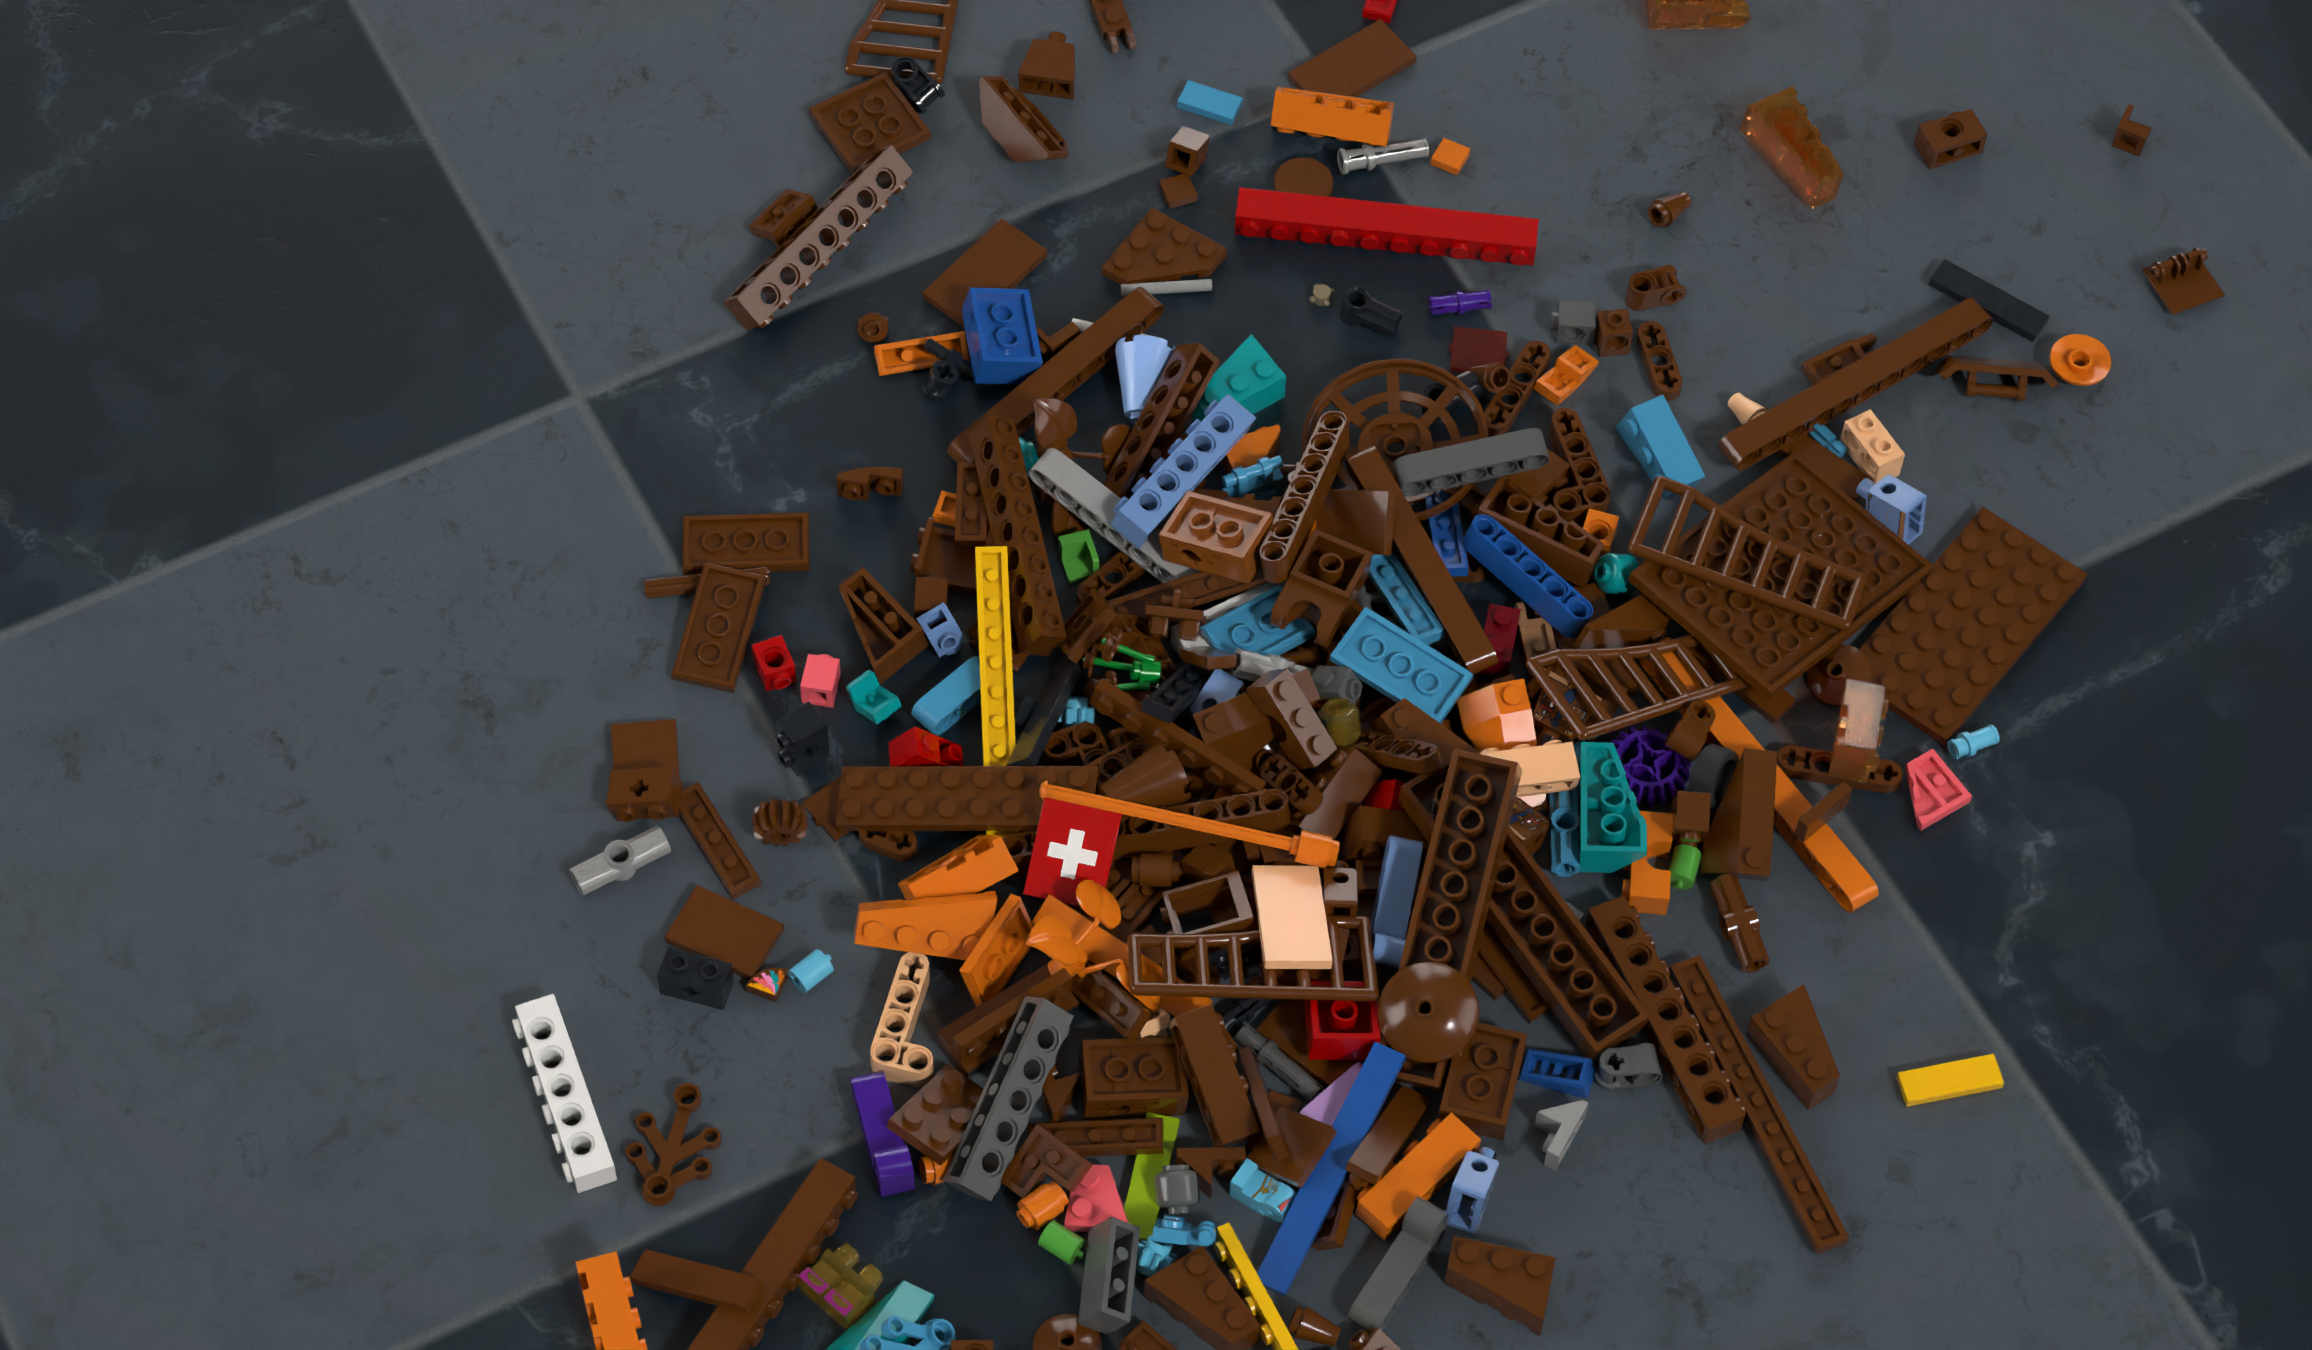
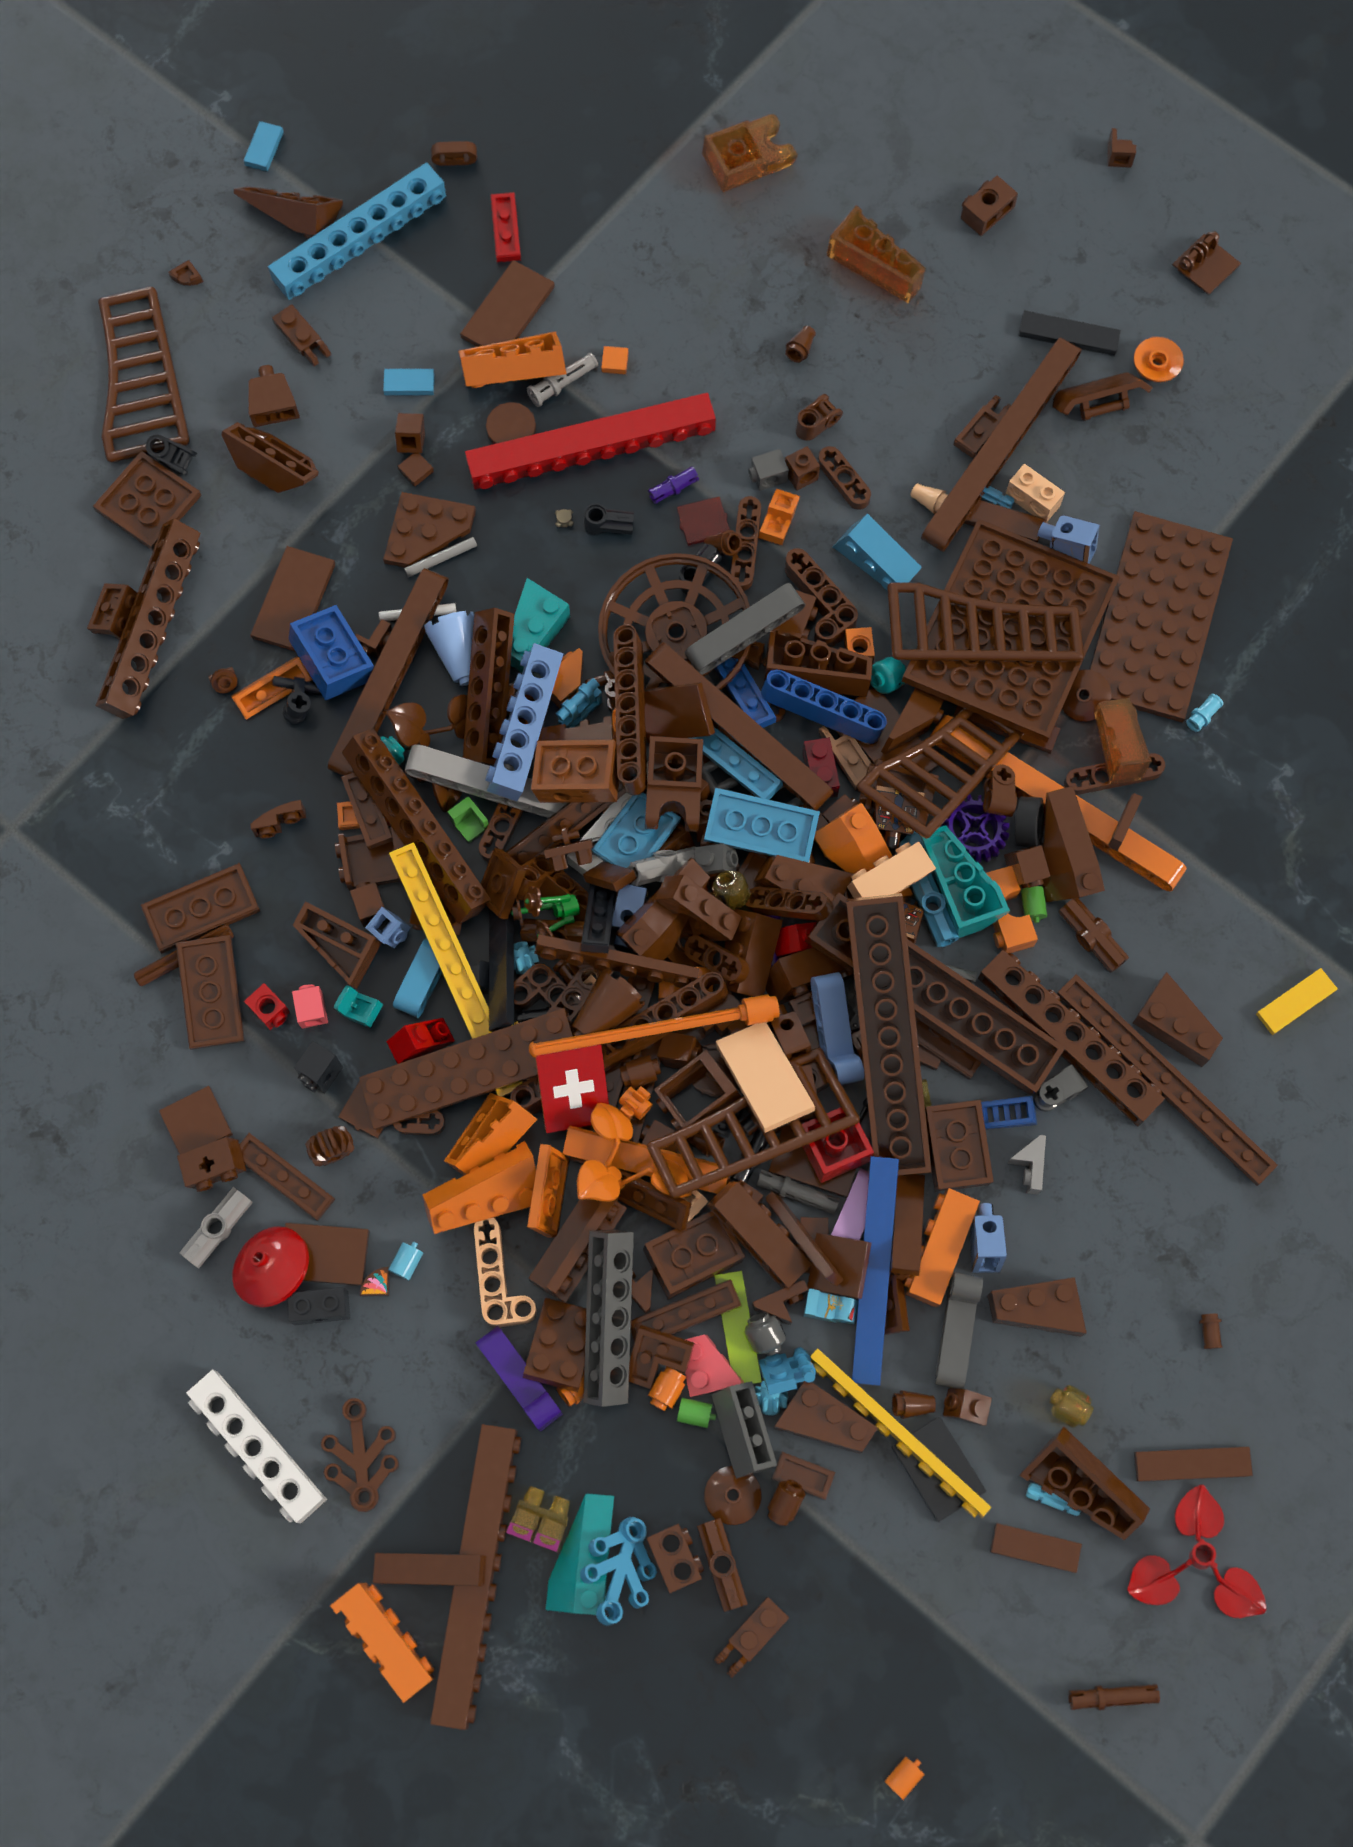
camera: 20 degrees left, 15 degrees up
reddish brown dish [1378,962,1479,1063] -> none
coral wing [1905,749,1972,831] -> none
none -> red dish [232,1226,309,1307]
none -> orange gear [618,1086,653,1120]

